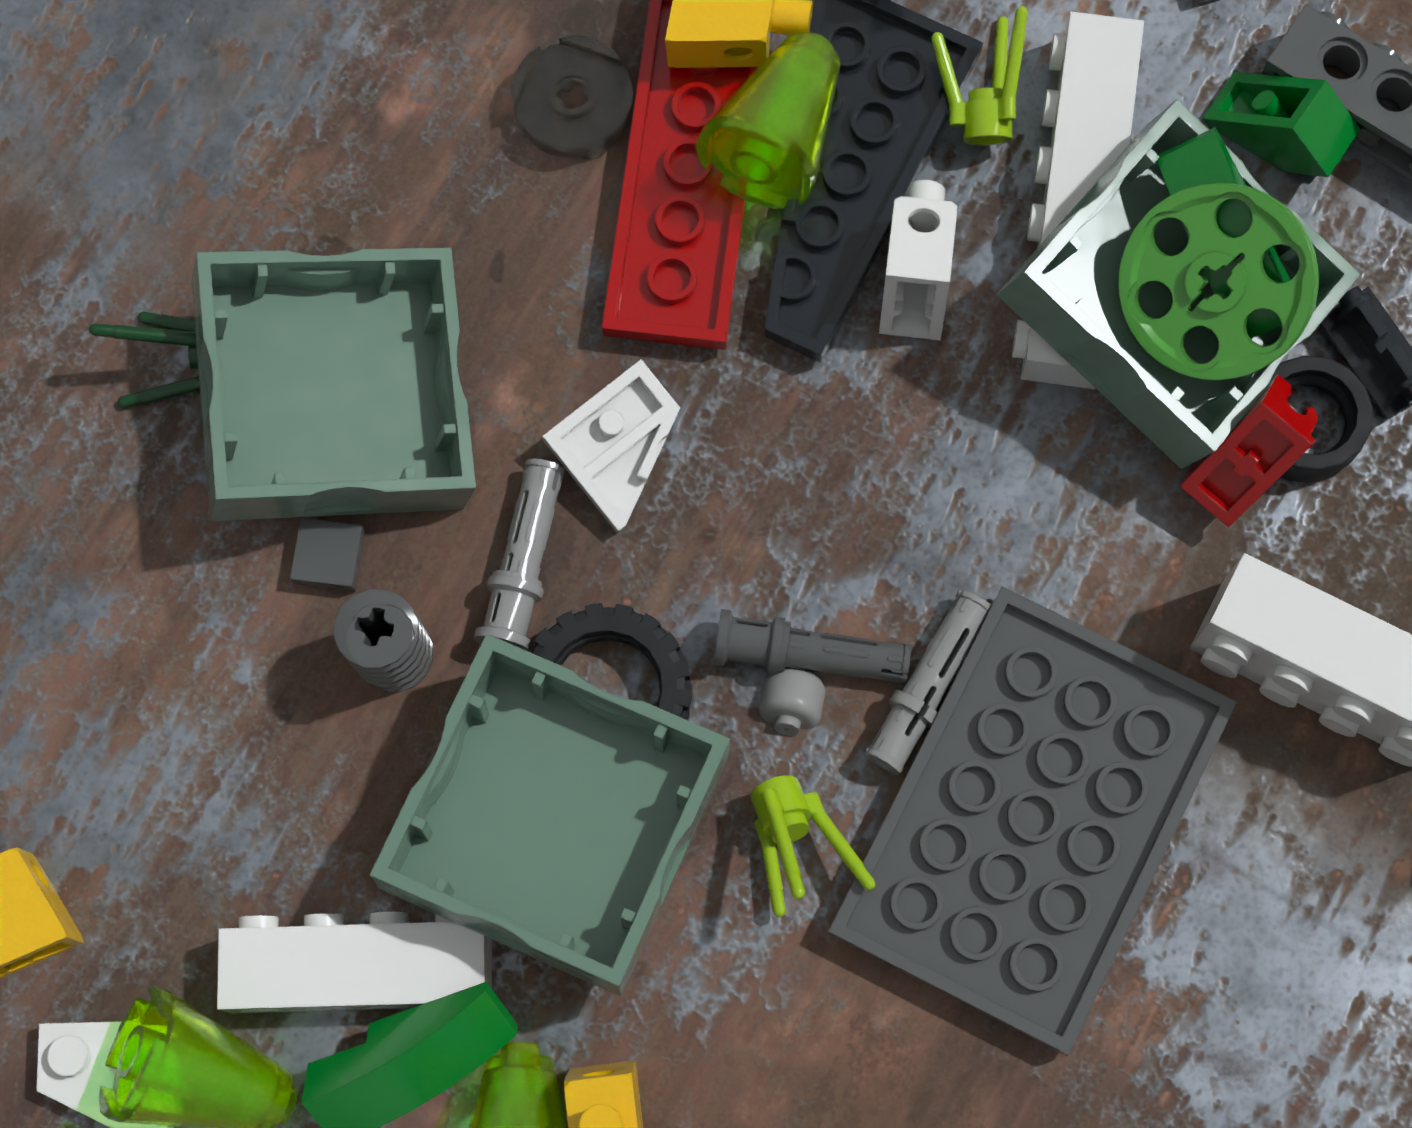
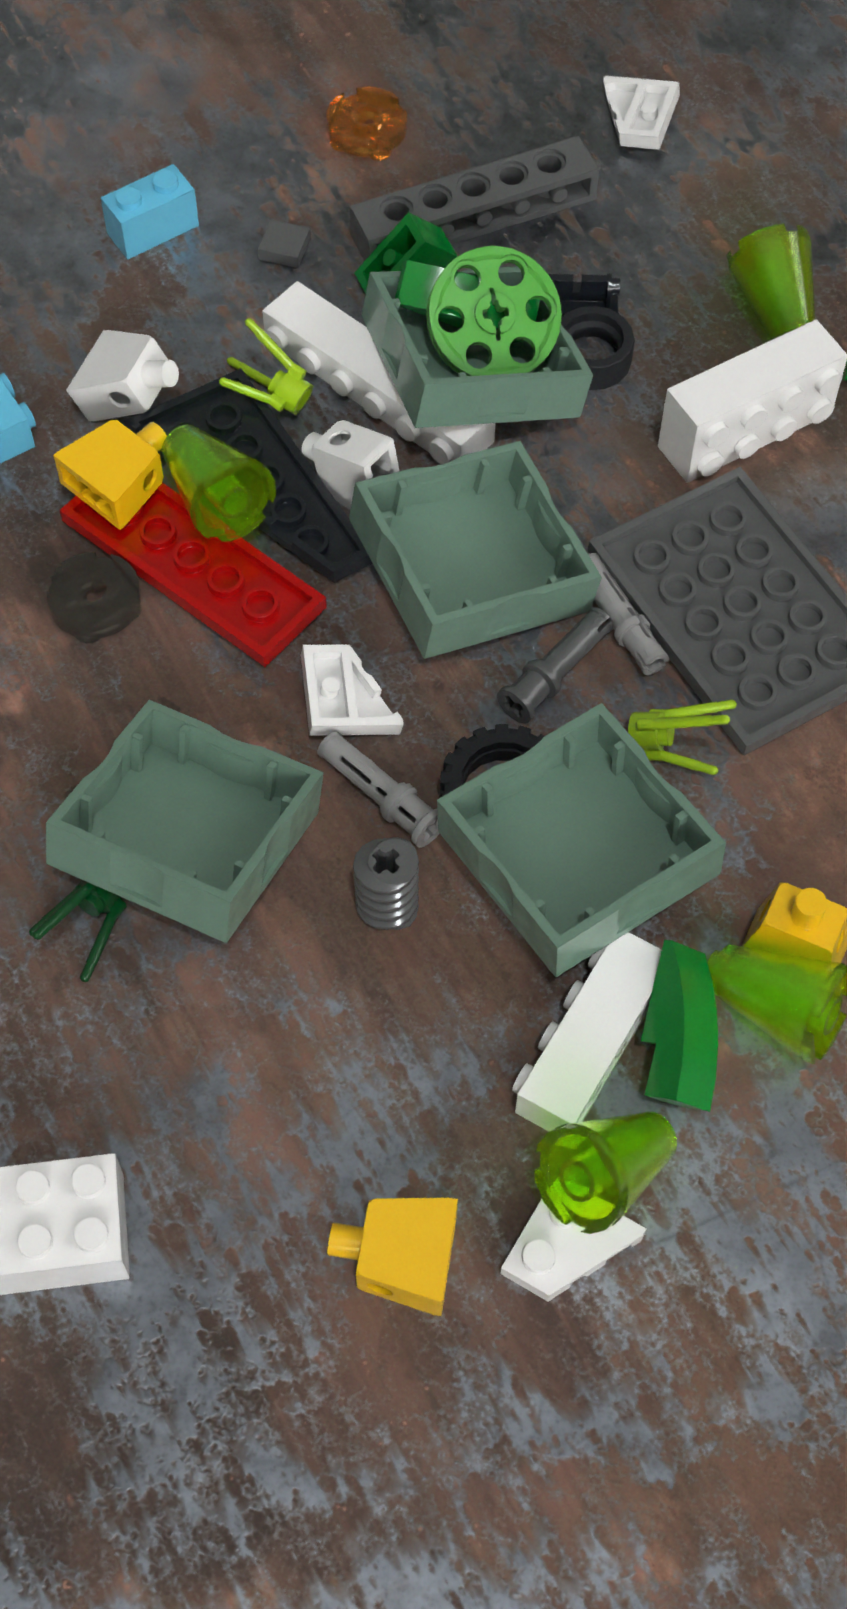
camera: 65 degrees left, 15 degrees down
dark grey tile [290,518,366,591] -> none
light grey piece [759,667,826,736] -> none
red hinge [1180,374,1318,528] -> none
none -> sand green tile [349,441,602,659]

